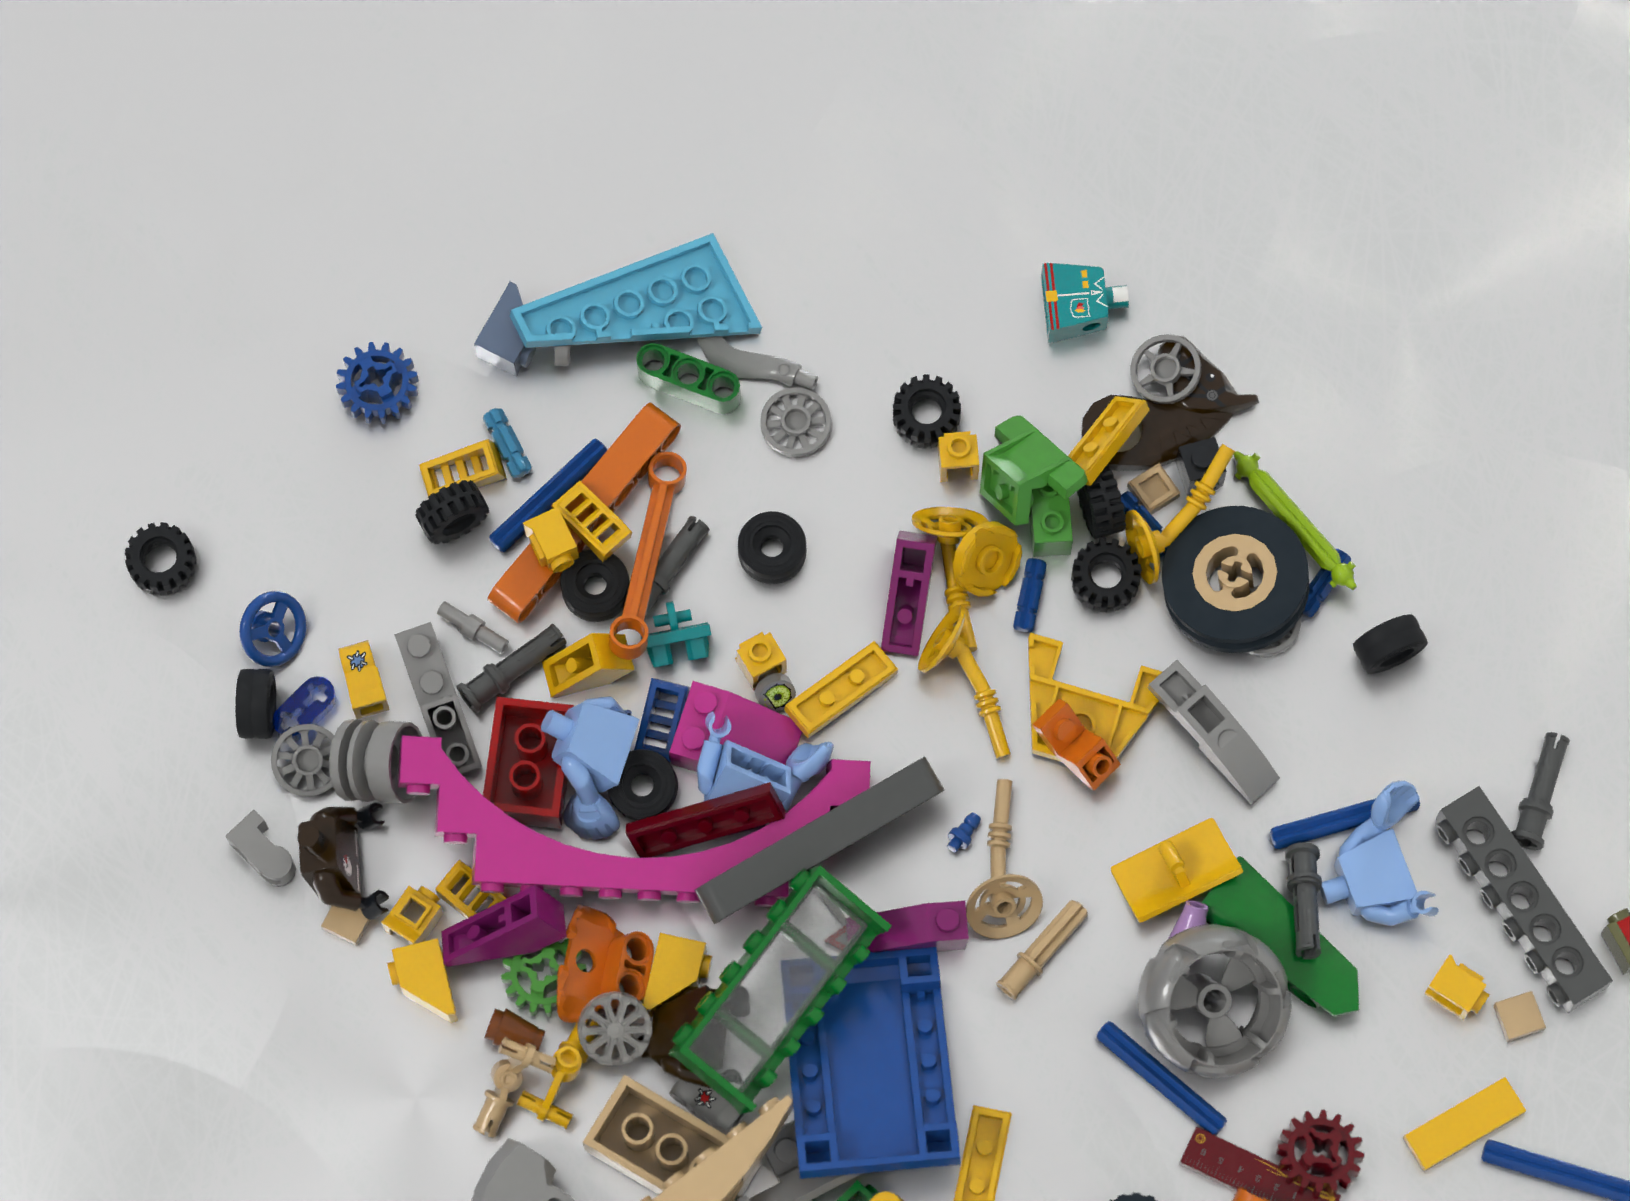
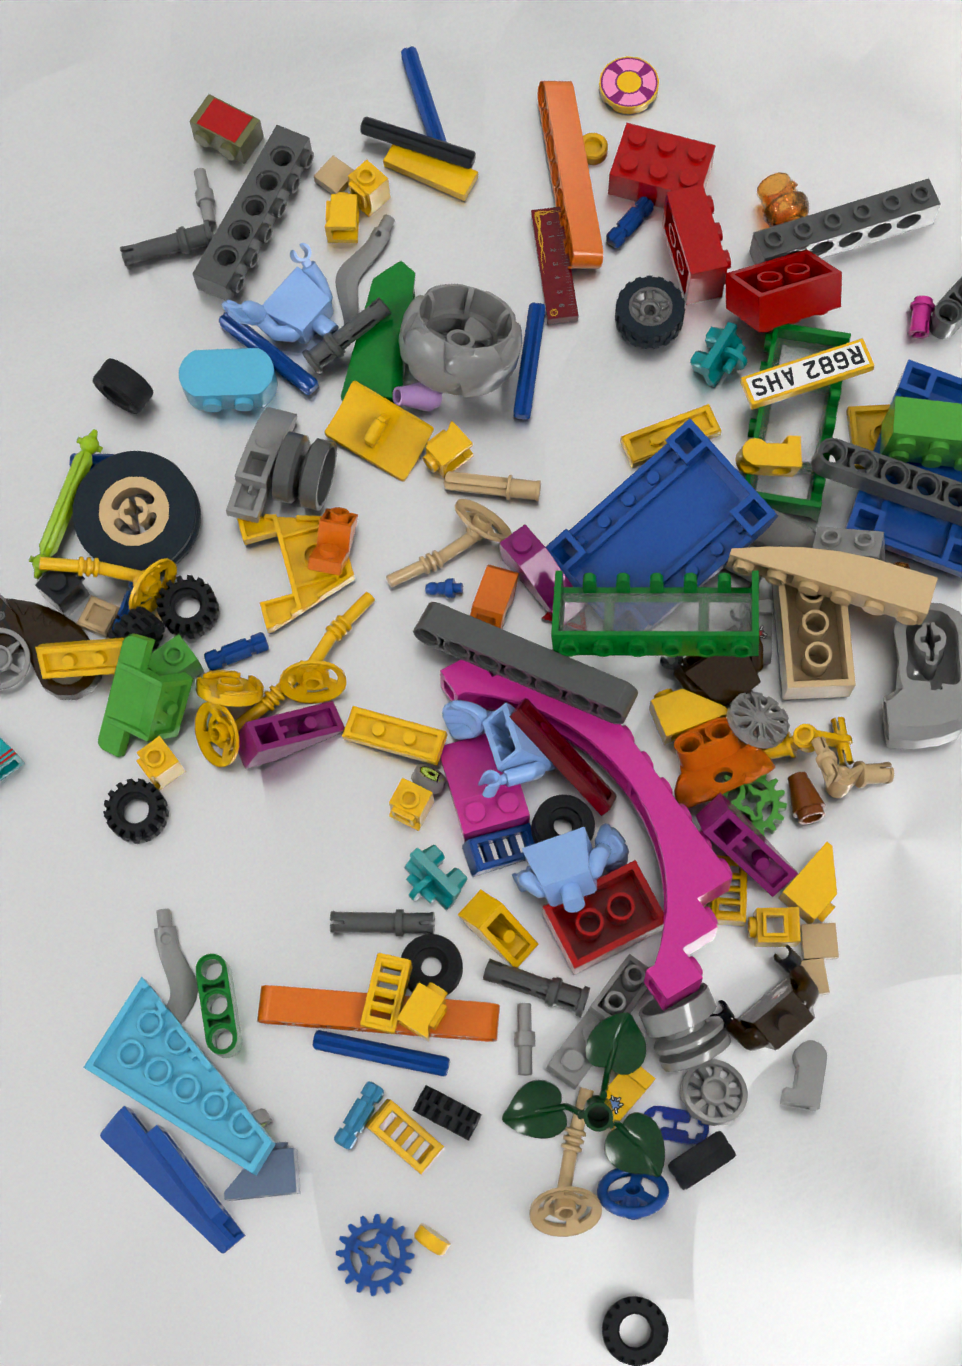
camera: 120 degrees left, 0 degrees up
orange piece [609,452,687,660] -> none
black tyre [738,511,806,584] -> none
light grey wheel [760,387,831,457] -> none
dark red gear [1276,1110,1364,1198] -> none
none -> blue wedge [100,1106,246,1253]
none -> medium azure brick [179,348,278,413]
none -> light grey bar [194,168,216,227]
none -> dark grey wheel [272,431,337,511]
none -> light grey piece [335,214,395,325]
none -> yellow window [348,160,391,217]
none -> black axle [360,117,476,169]
none -> yellow tile [414,1223,451,1256]
none -> yellow window [422,421,474,478]
none -> orange slope [470,564,519,629]
none -> dark green plant [502,1012,665,1177]
none -> tan dish [529,1087,602,1237]
none -> tan tile [800,923,839,961]

